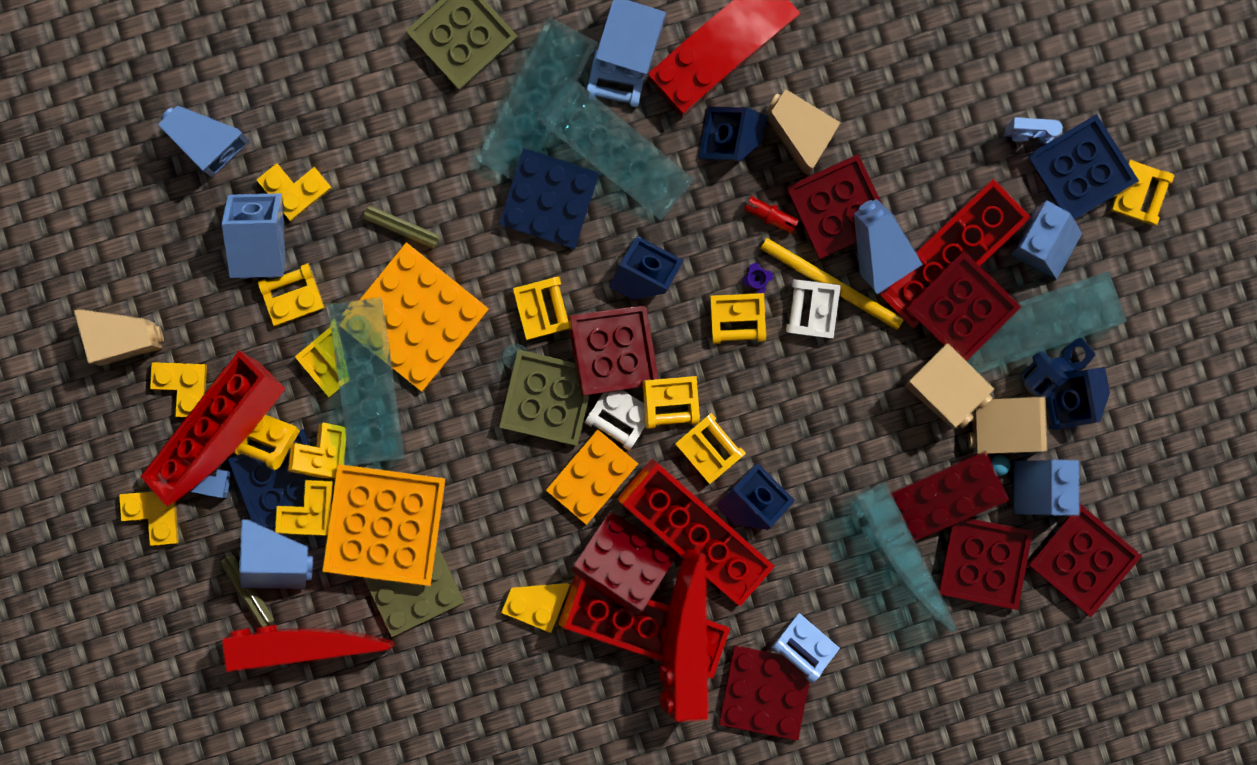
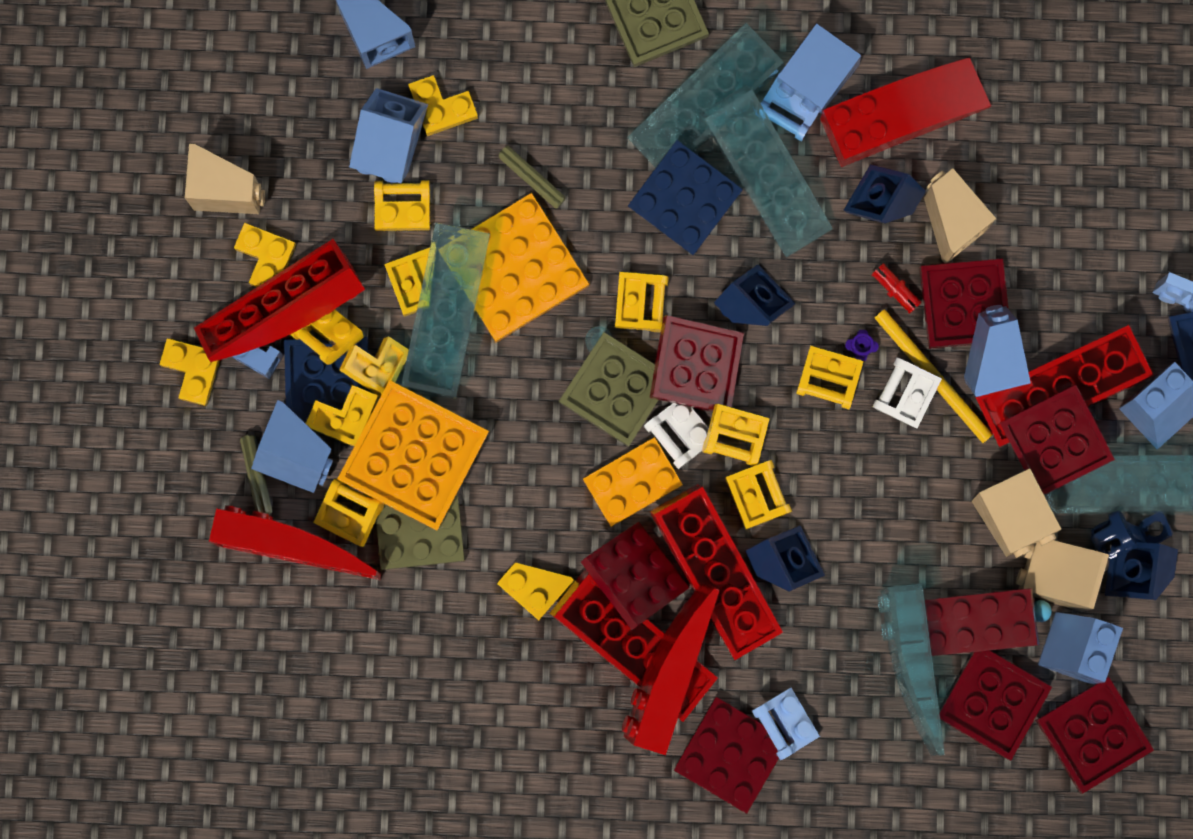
camera: 25 degrees right, 5 degrees down
none -> yellow plate [313,478,385,547]

